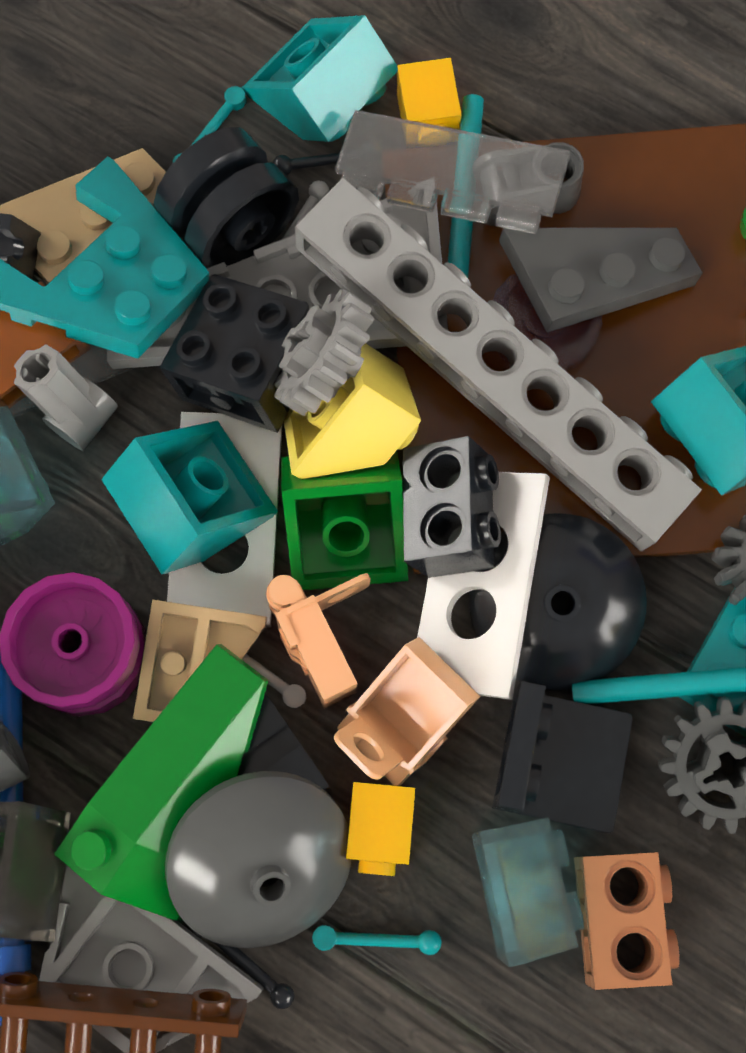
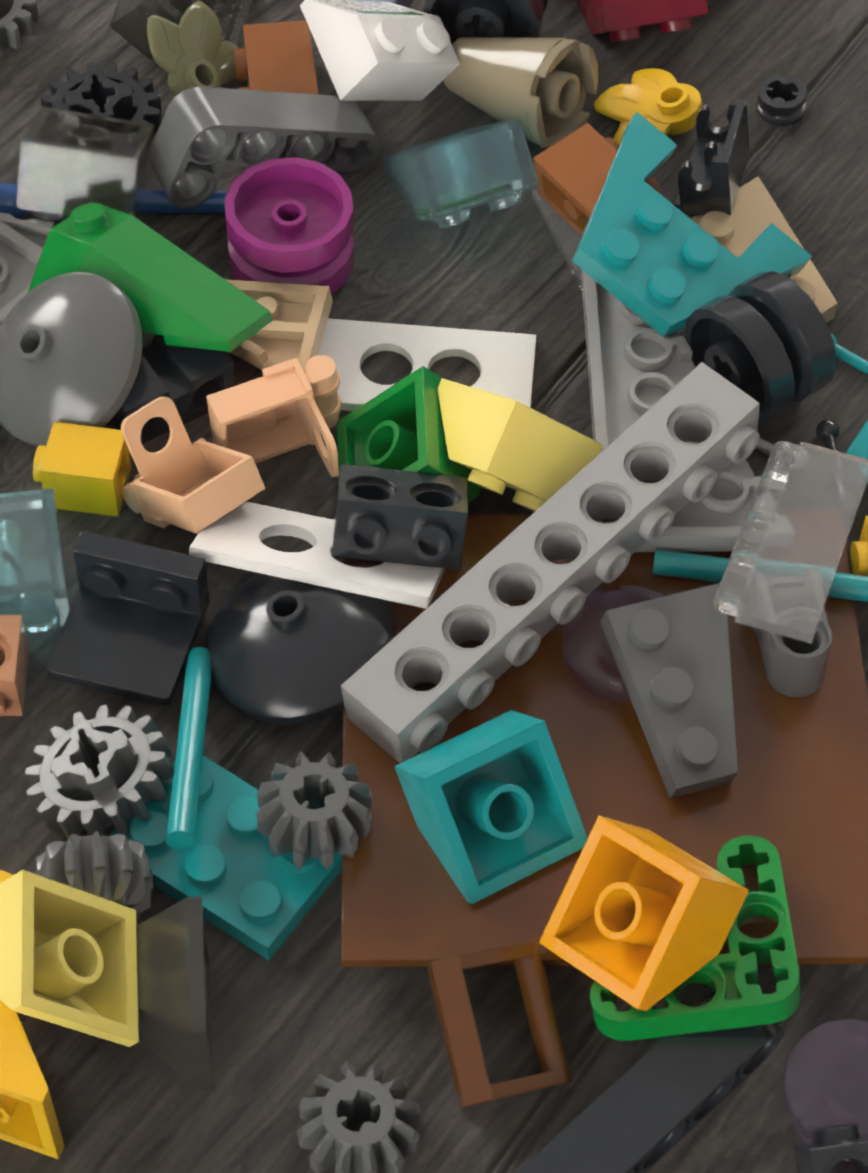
camera: 90 degrees right, 20 degrees down
light grey piece [14,344,118,451] -> none
teal slope [101,421,278,575] -> none
black bracket [159,274,310,433] -> none
light grey gear [274,289,374,416] -> none

